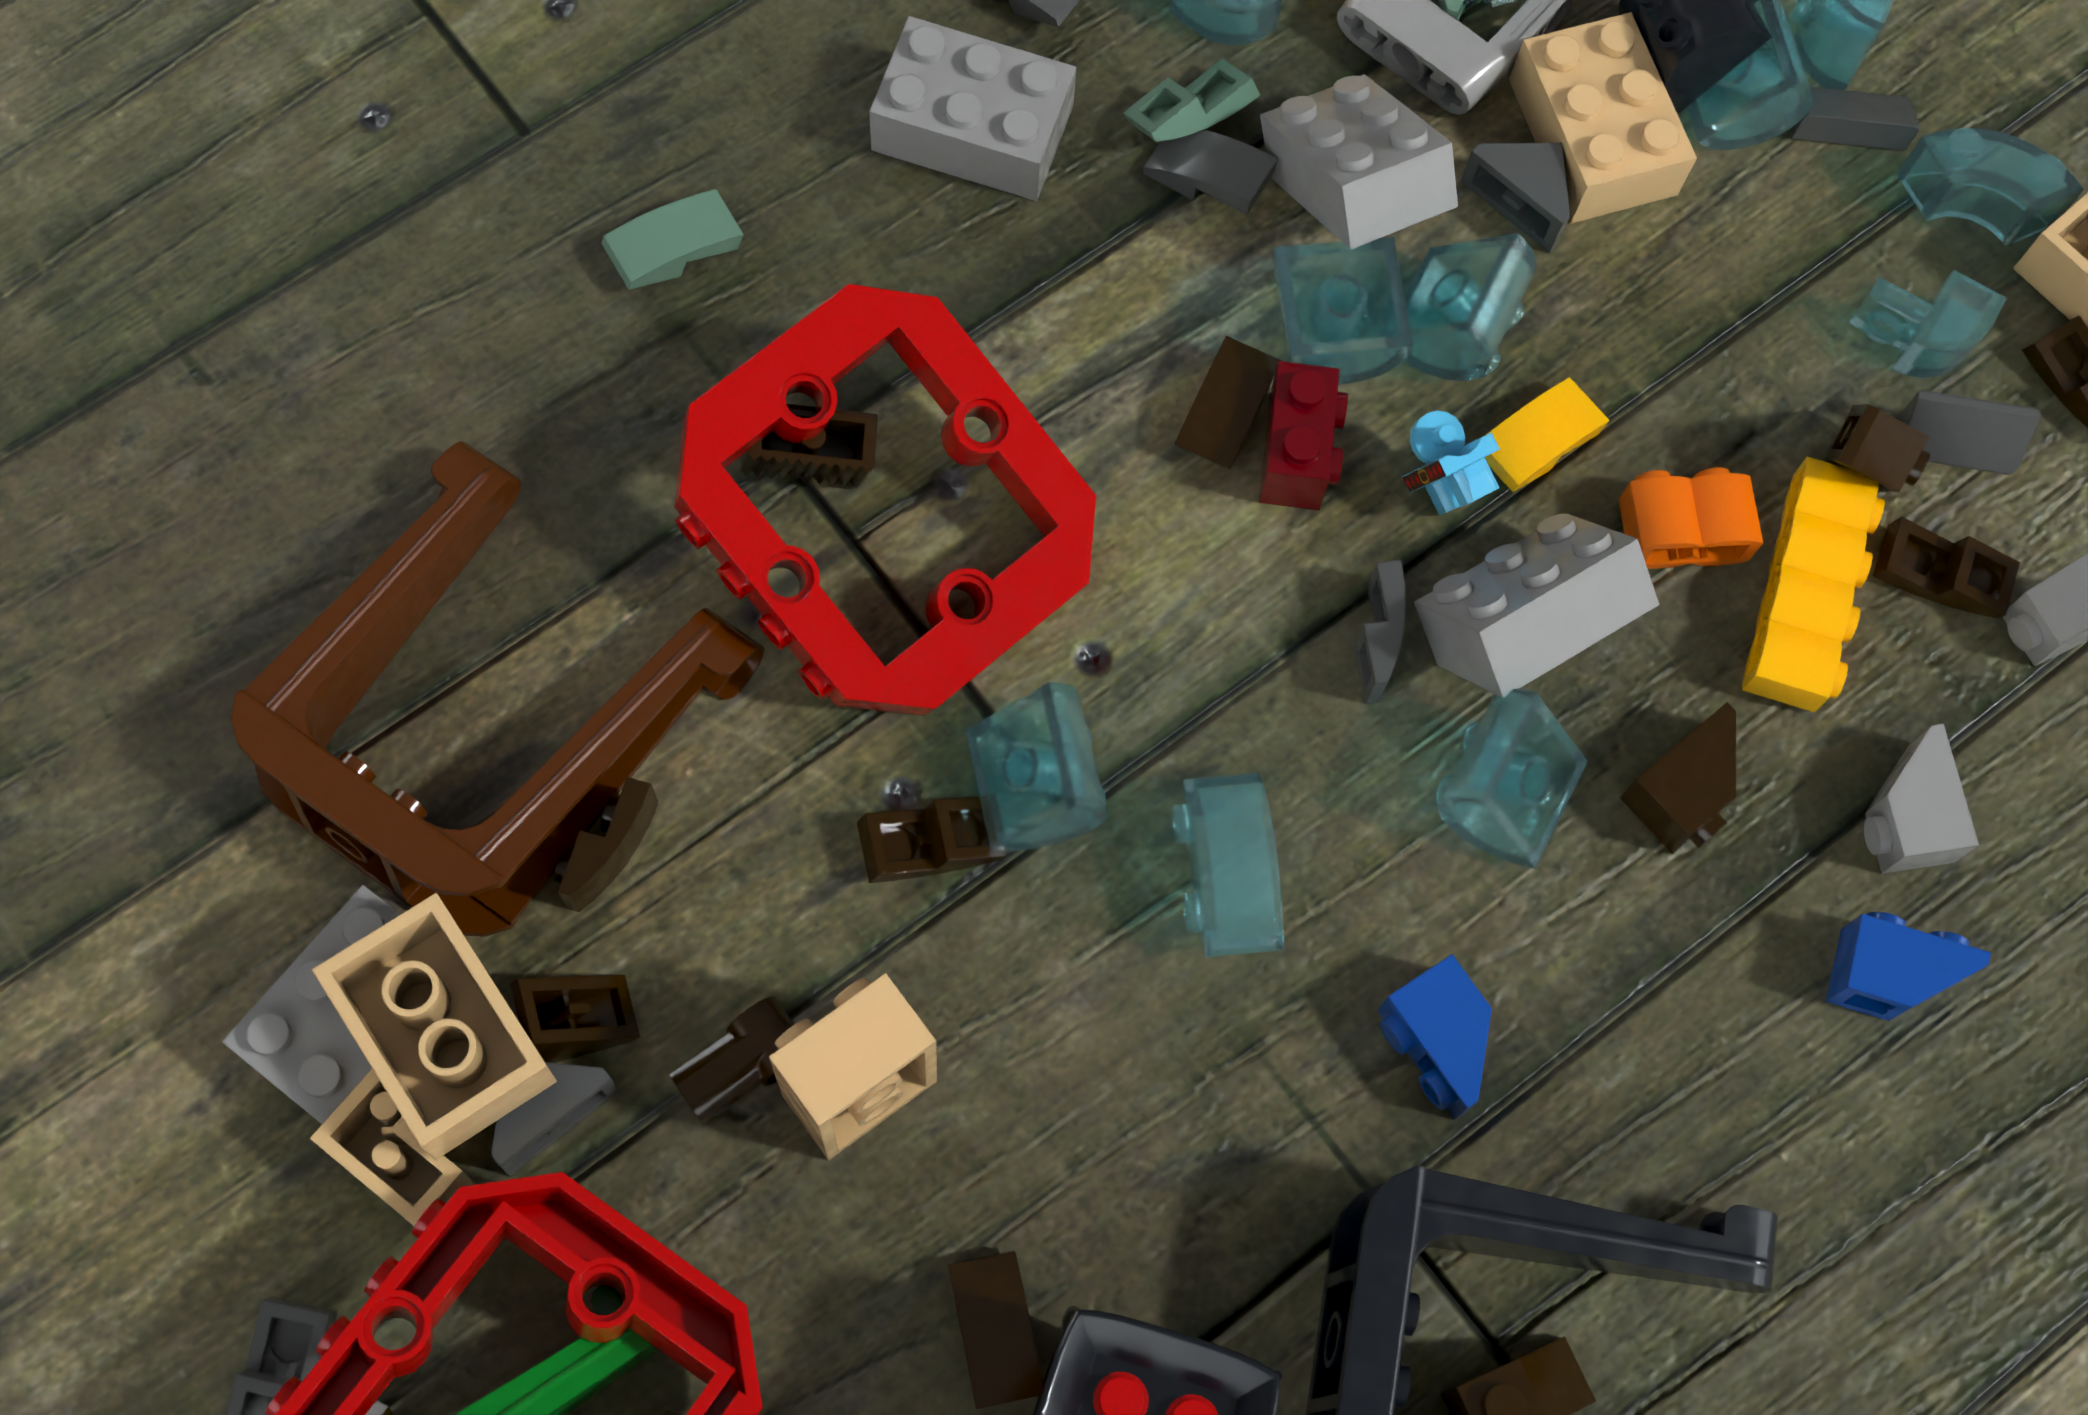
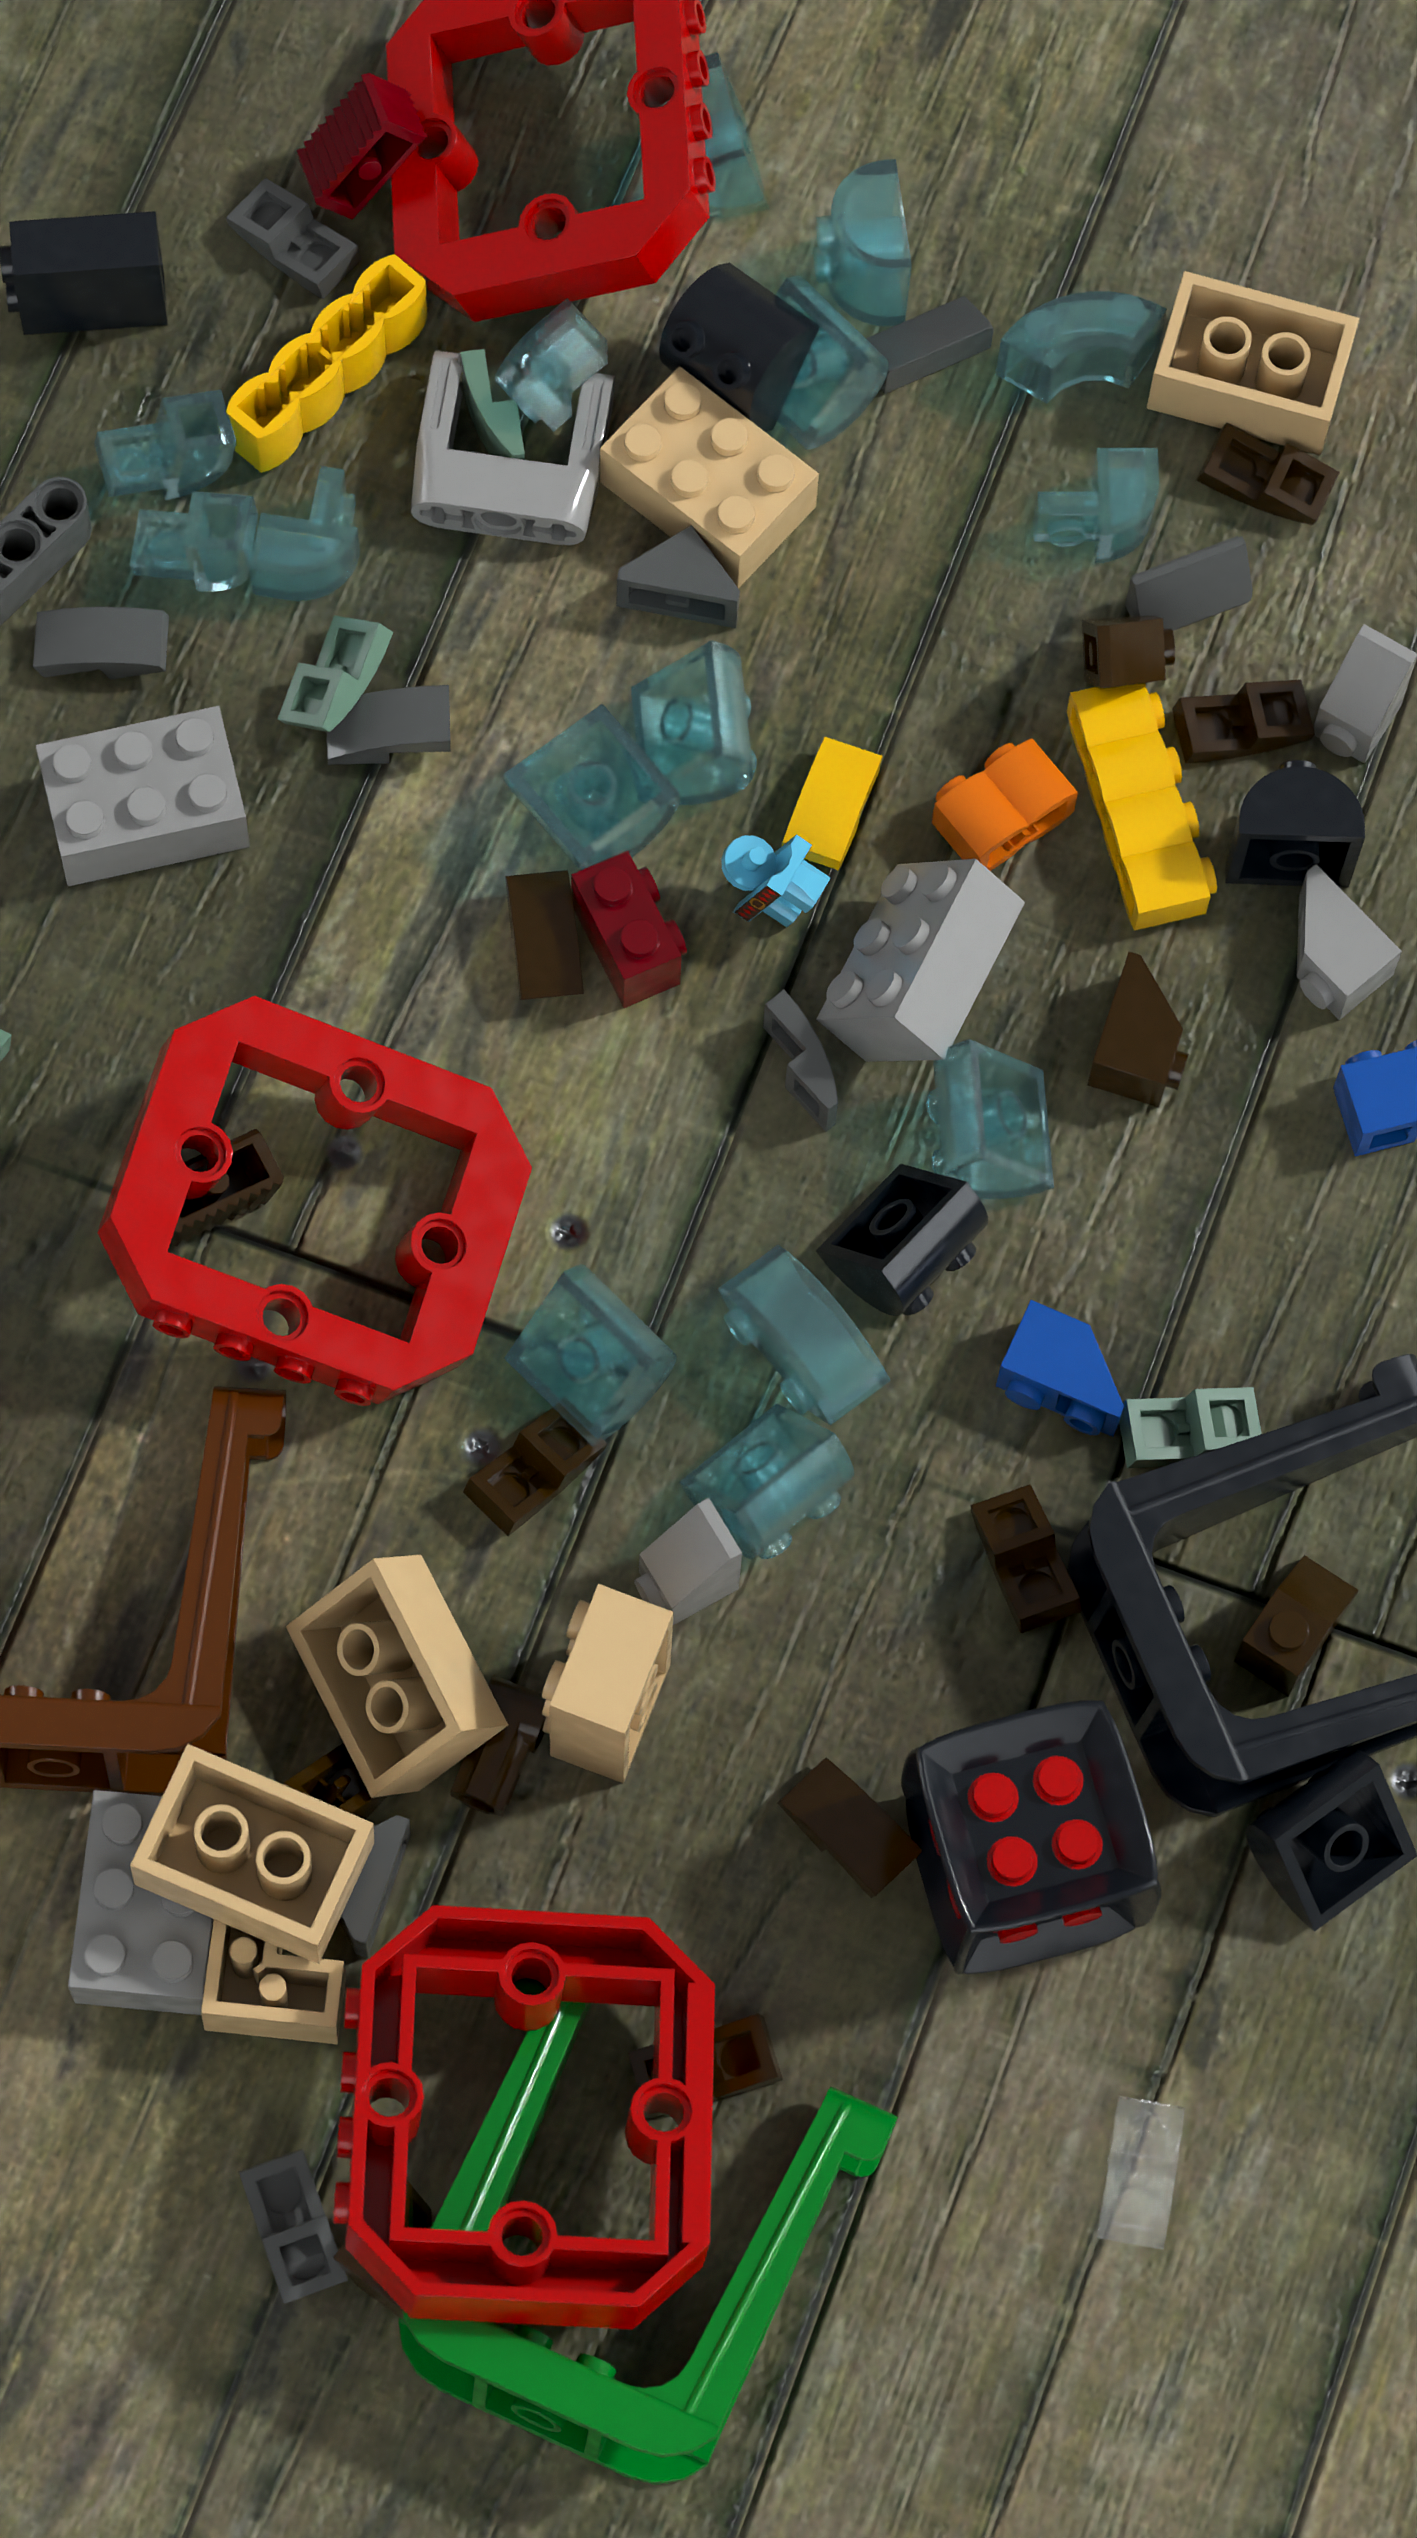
camera: 30 degrees left, 0 degrees up
dark brown slope [554,777,659,912] -> none
light grey brick [1260,74,1458,250] -> none
none -> tan brick [285,1555,508,1798]
none -> light grey slope [634,1498,742,1625]
none -> clear light blue brick [679,1403,854,1559]
none -> black brick [816,1164,988,1316]
none -> dark brown slope [970,1484,1081,1633]
none -> sand green slope [1119,1387,1262,1468]
none -> black brick [1225,760,1365,888]

